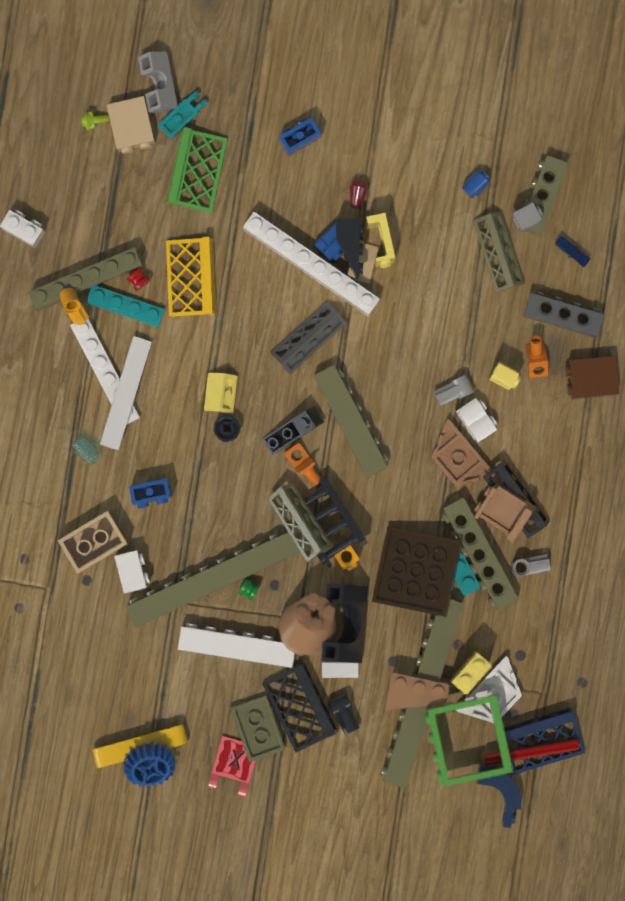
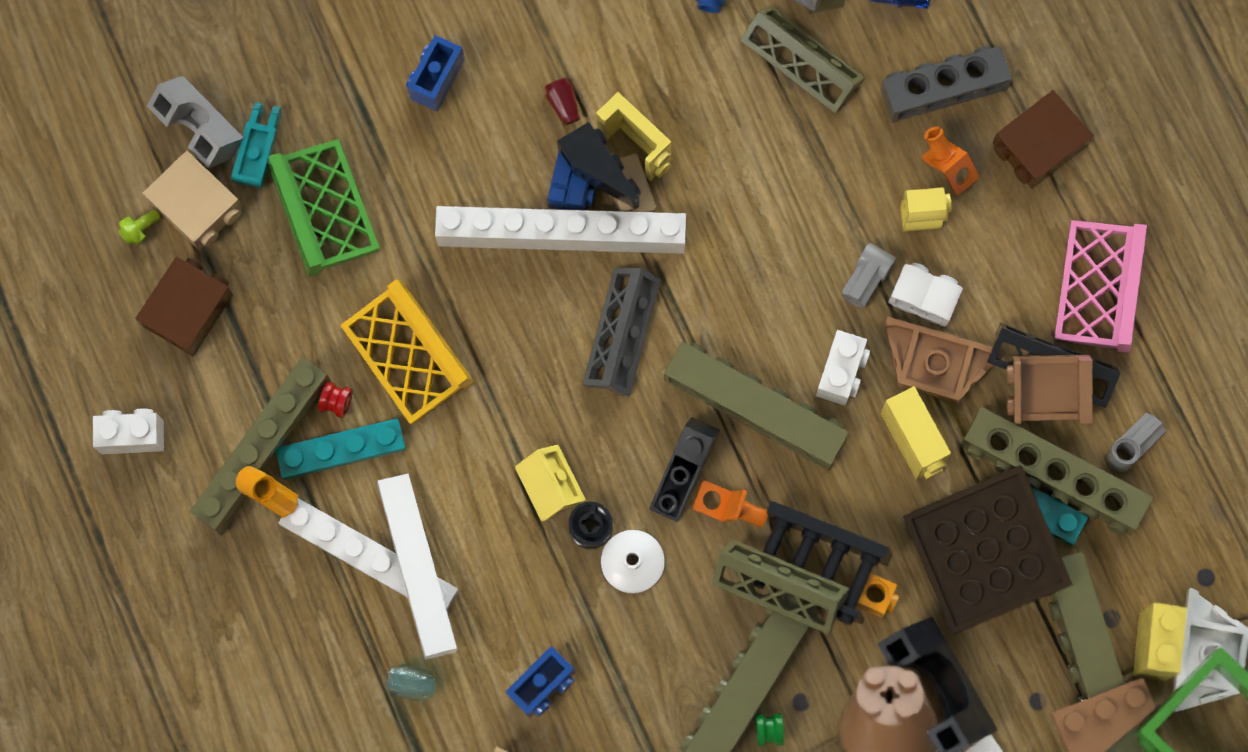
camera: 25 degrees left, 10 degrees down
none -> reddish brown brick [135,256,233,357]
none -> white dish [601,530,664,593]
none -> white brick [816,330,870,406]
none -> light yellow brick [880,386,951,480]
none -> bright pink fence [1054,220,1147,353]

